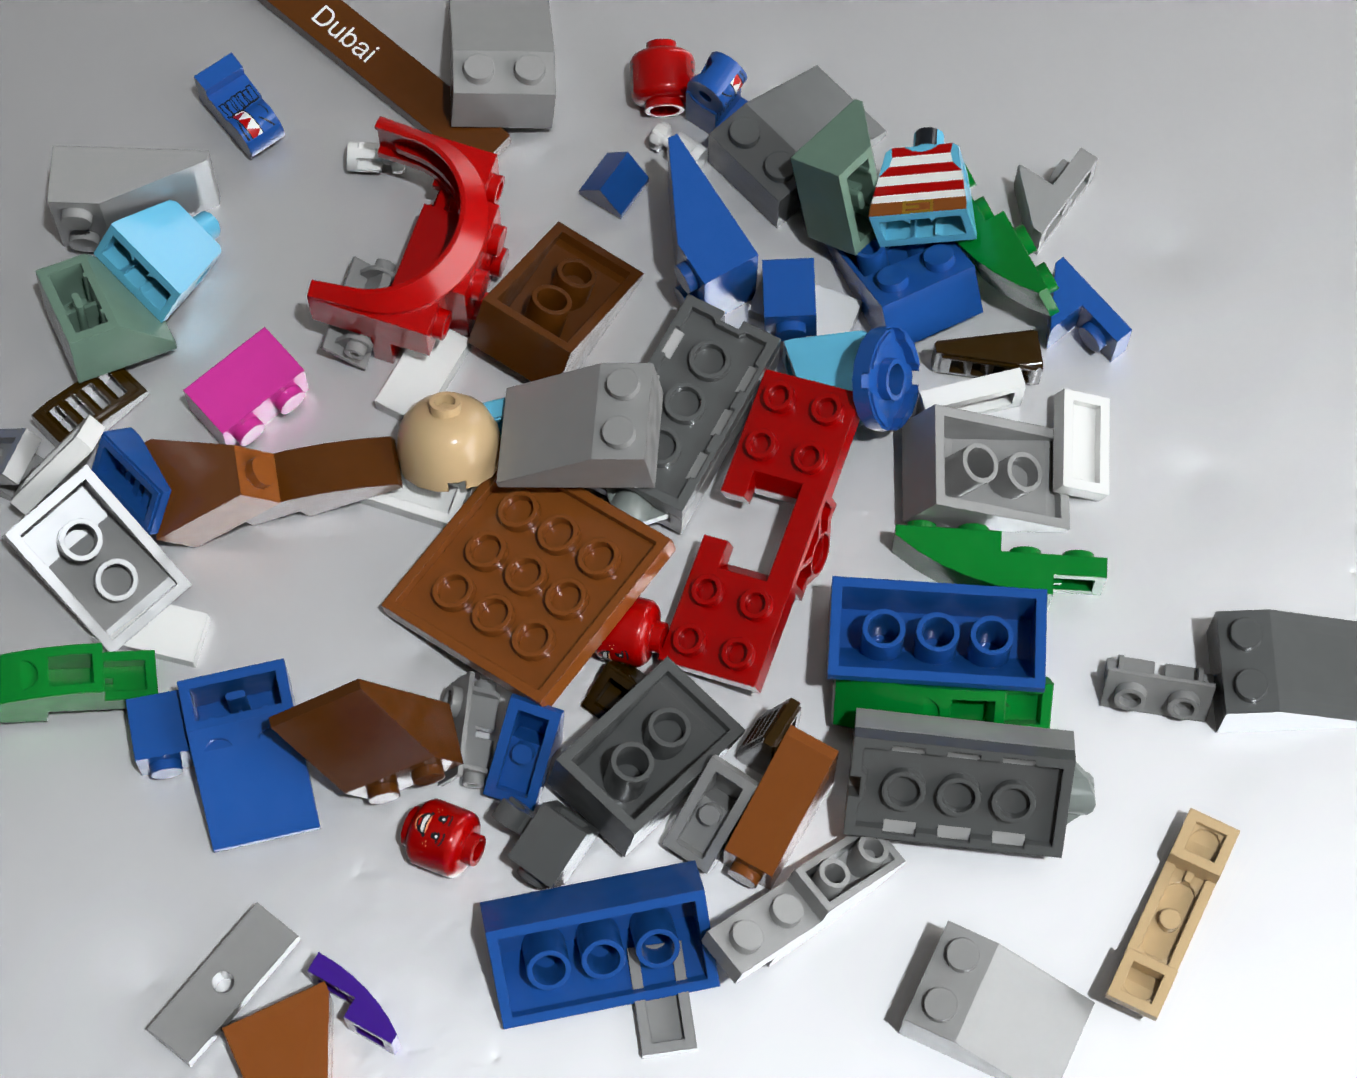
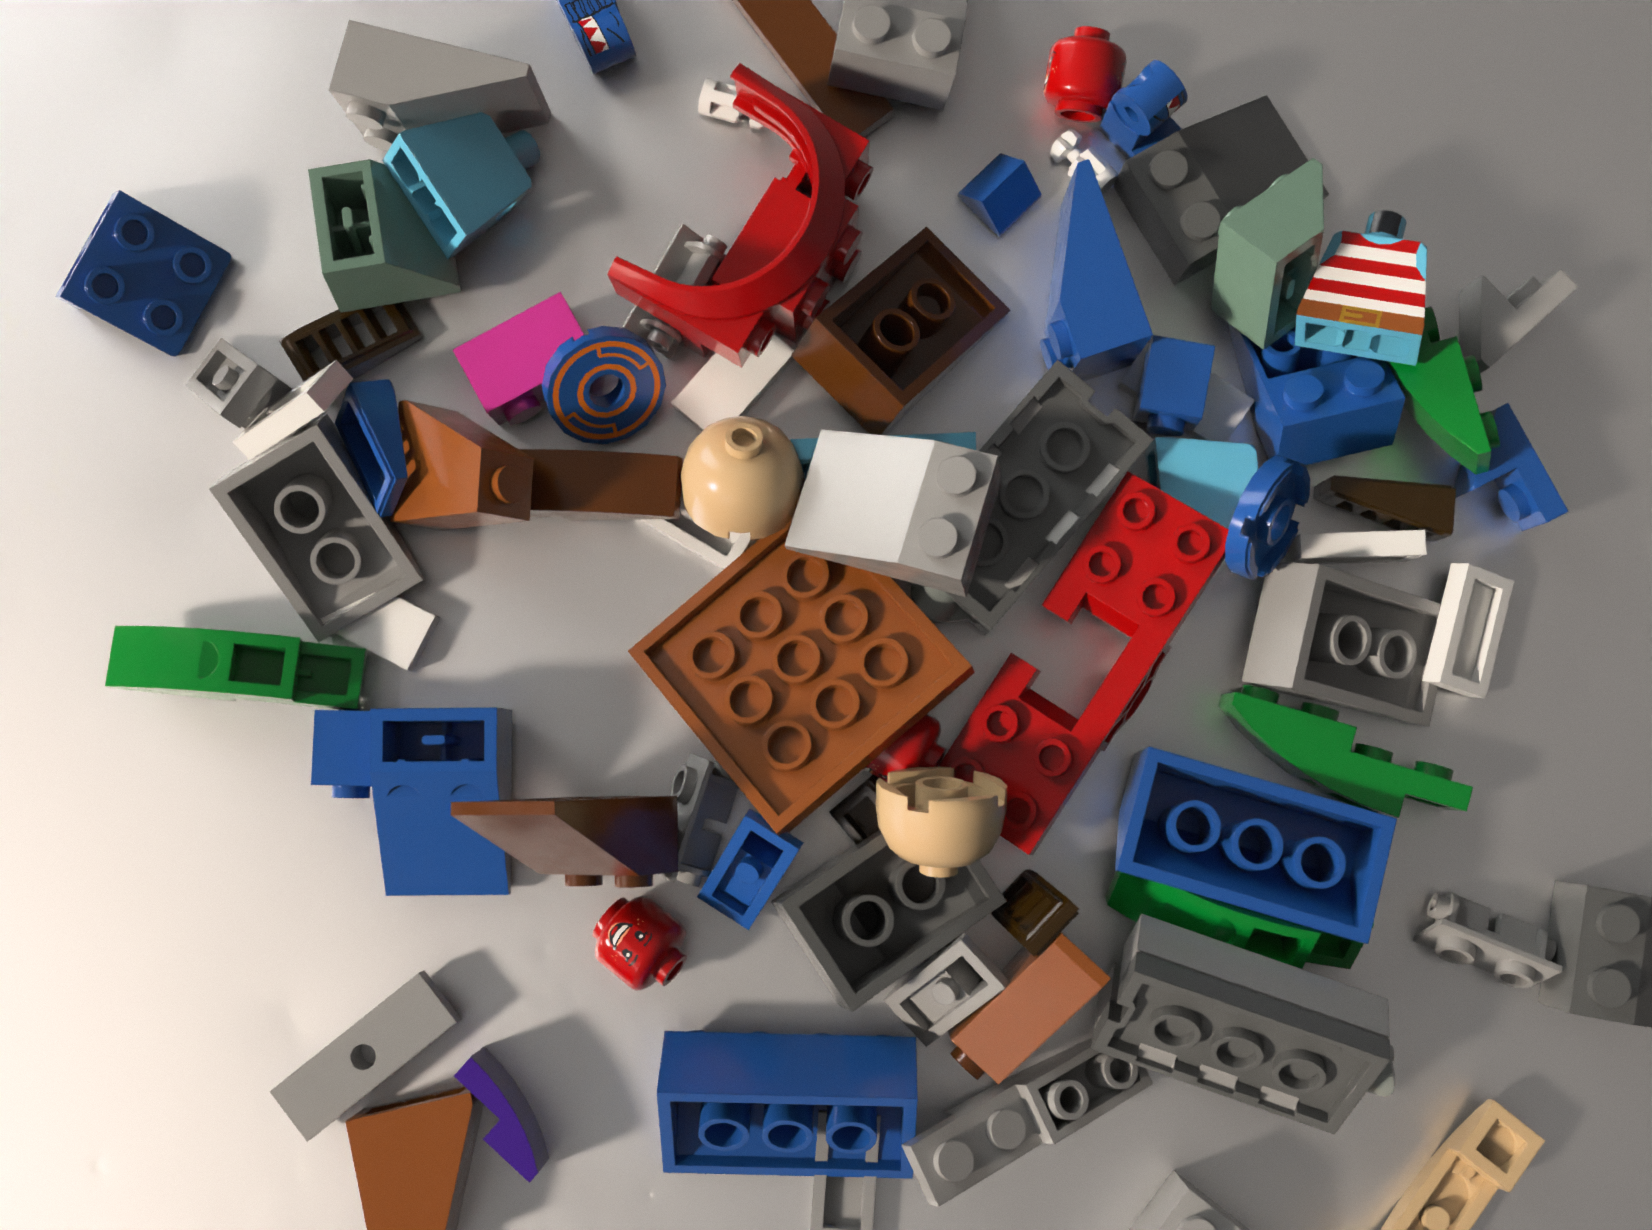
camera: 20 degrees right, 15 degrees up
dark grey brick [491,796,600,889] -> none
none -> blue tile [542,326,666,444]
none -> tan cylinder [876,767,1007,878]

